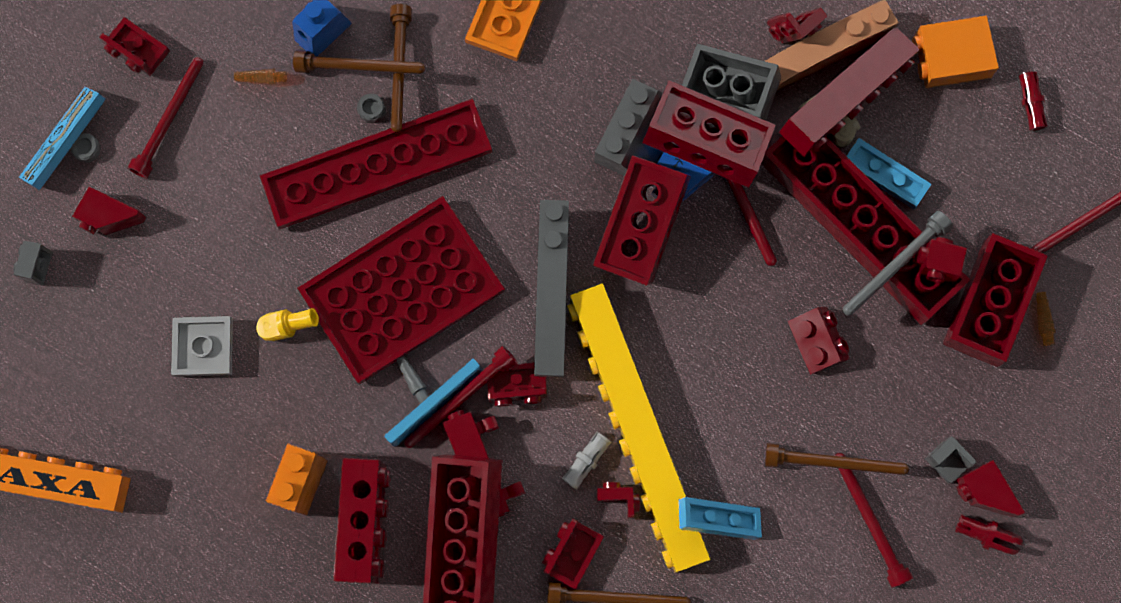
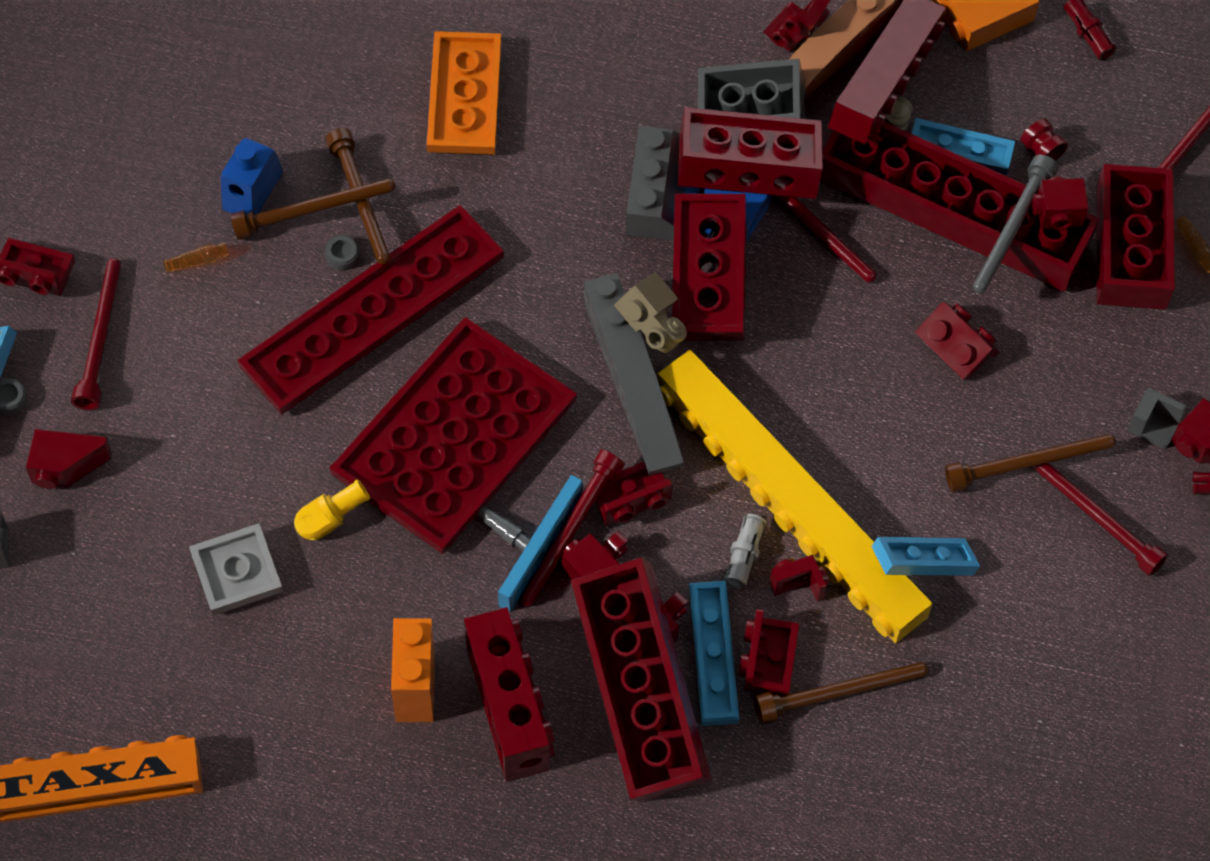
camera: 25 degrees left, 15 degrees down
none -> dark tan brick [614,272,687,353]
none -> dark azure tile [689,581,739,726]
none -> dark red wheel [1020,118,1068,161]

